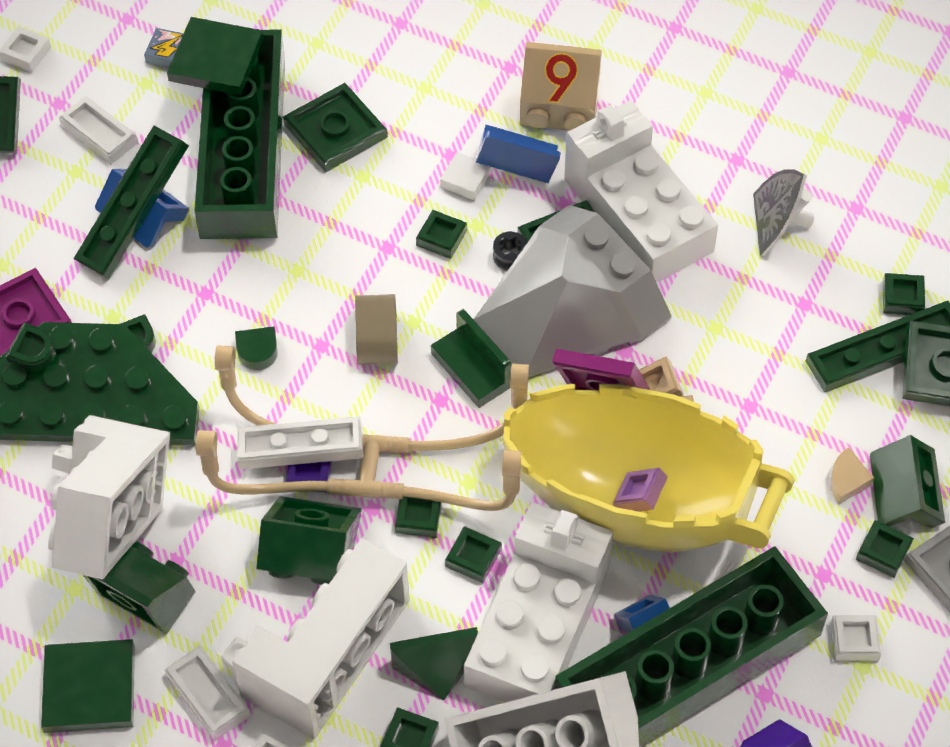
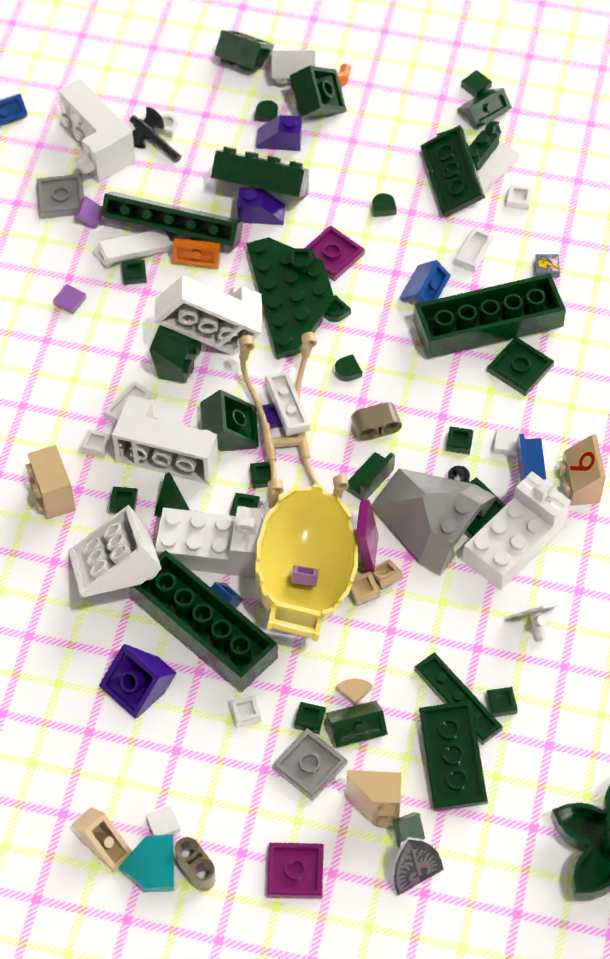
camera: 75 degrees right, 0 degrees up
dark green tile [41,639,135,733] -> none
dark green tile [73,125,189,280] -> none
dark green tile [167,17,264,96] -> none

